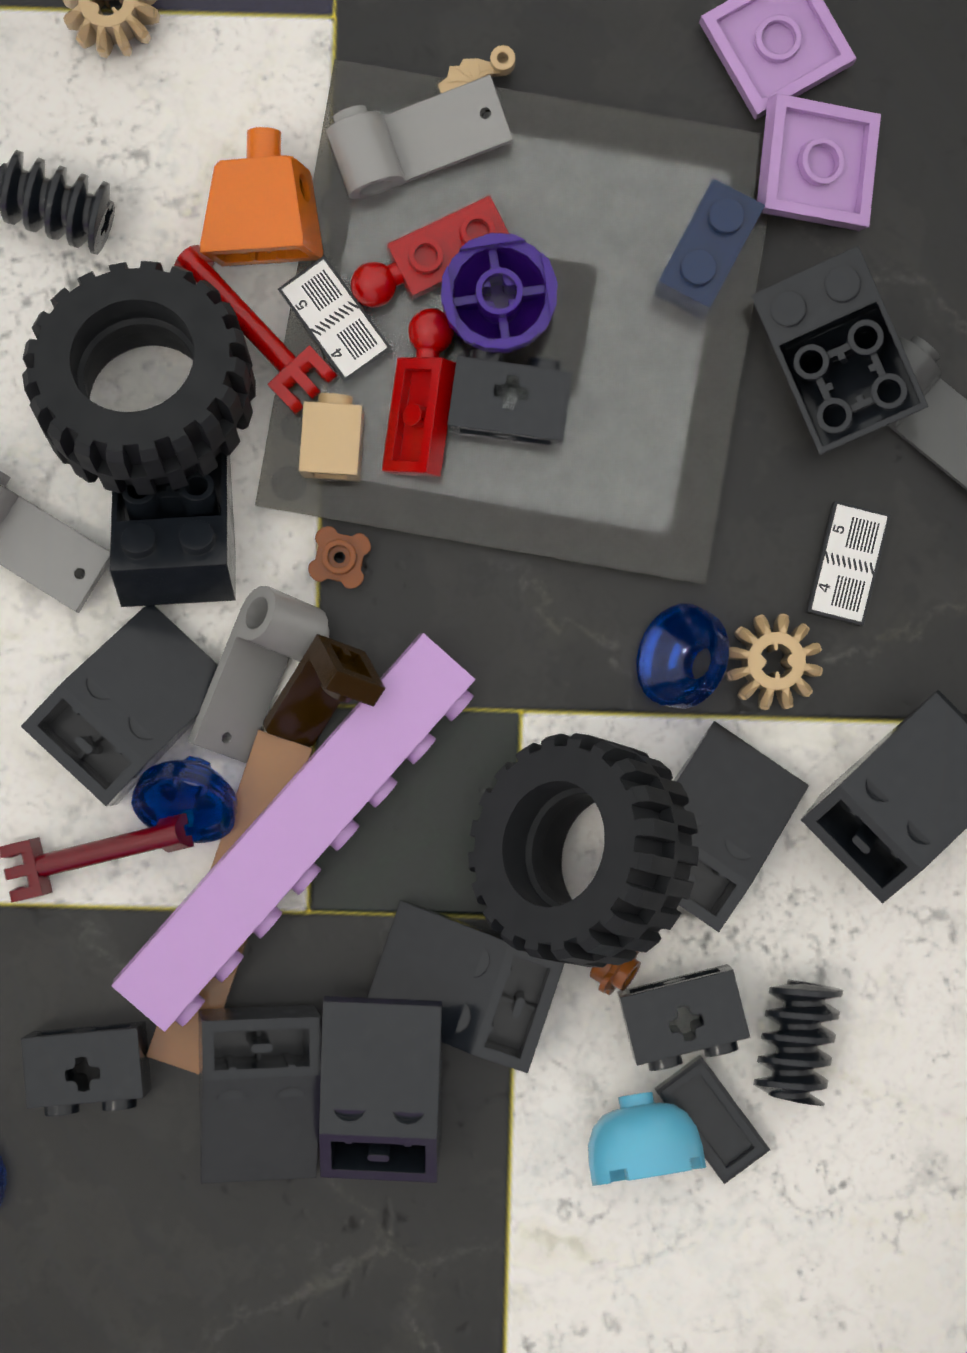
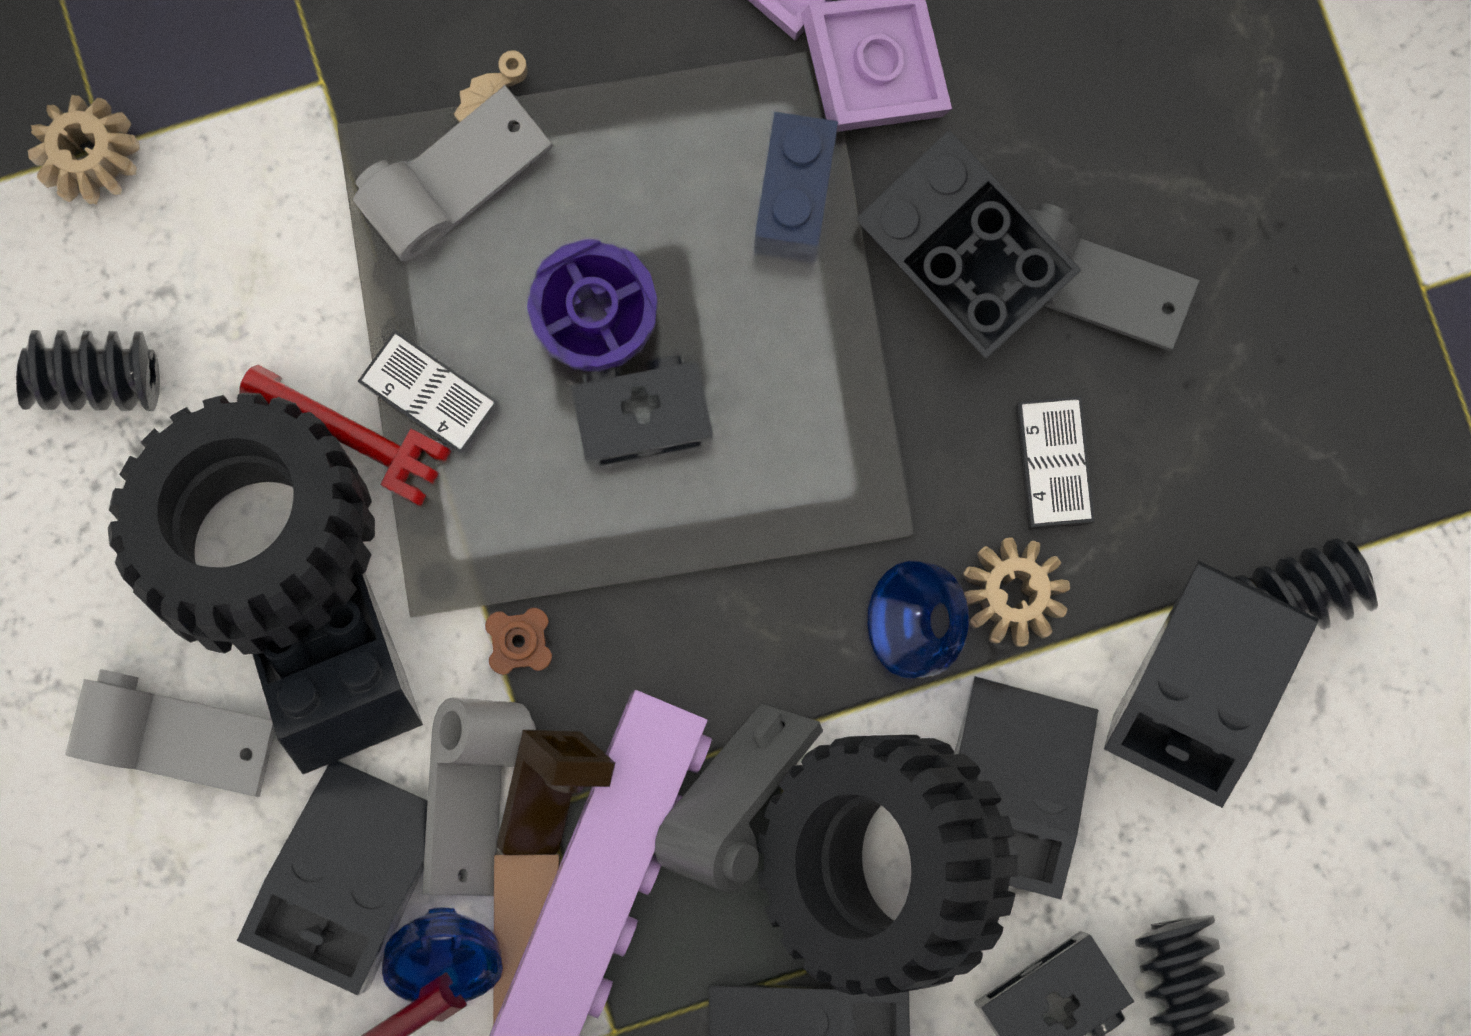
camera: 25 degrees left, 5 degrees down
orange torso [200,127,323,267] -> none
tan brick [299,393,365,482] -> none
red plate [351,195,509,308] -> none
red plate [382,308,456,477] -> none
dark orange plate [590,951,641,995] -> none
none -> dark grey door [655,703,823,892]

